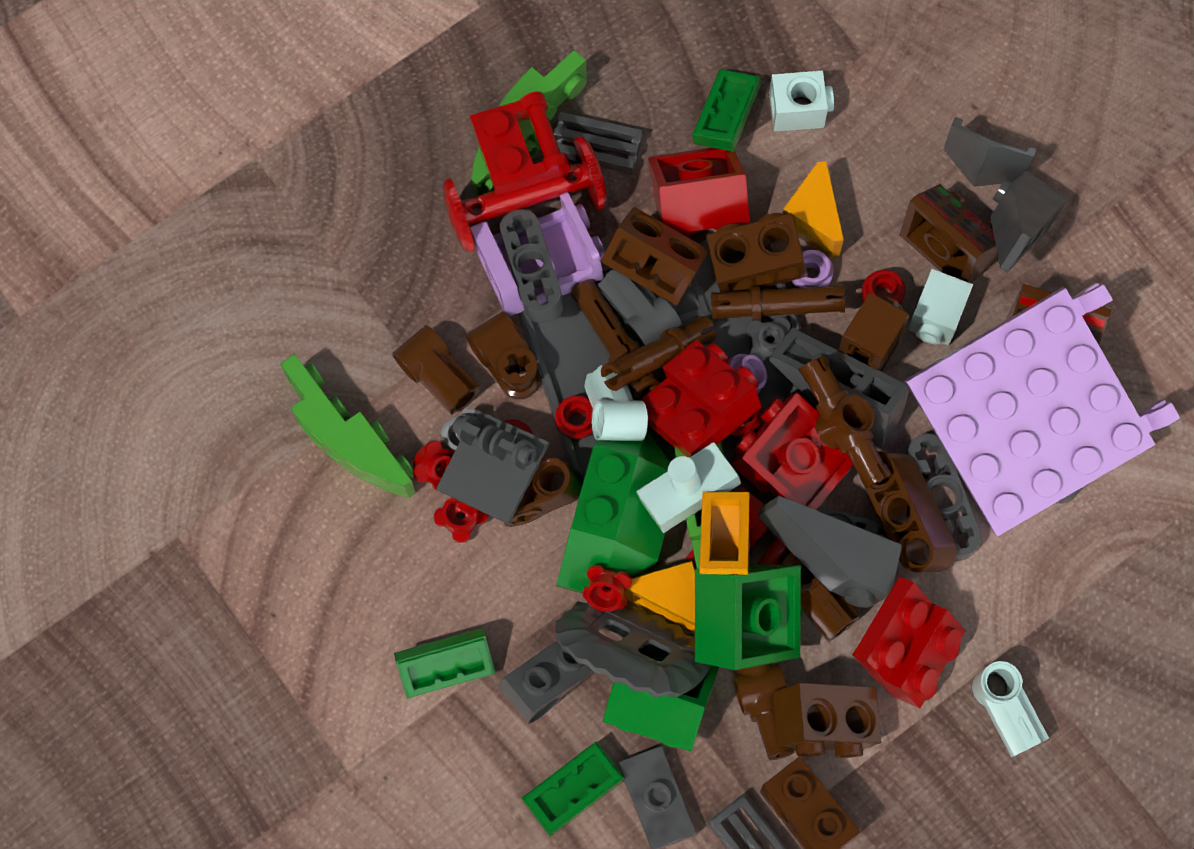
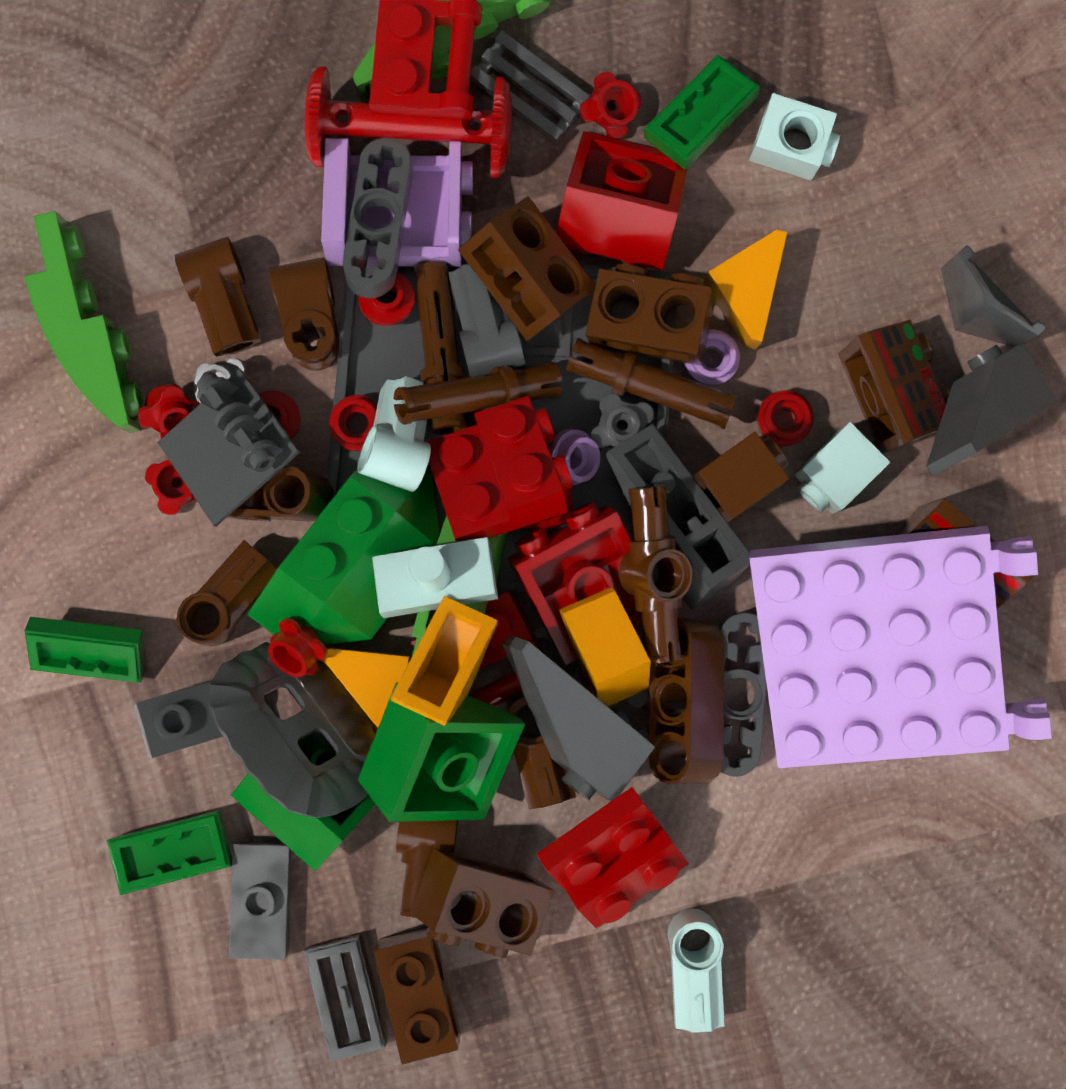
camera: 20 degrees right, 15 degrees up
none -> reddish brown piece [176,540,277,647]
none -> red plate [358,273,415,327]
none -> light orange slope [559,587,651,707]
none -> red plate [580,72,642,139]

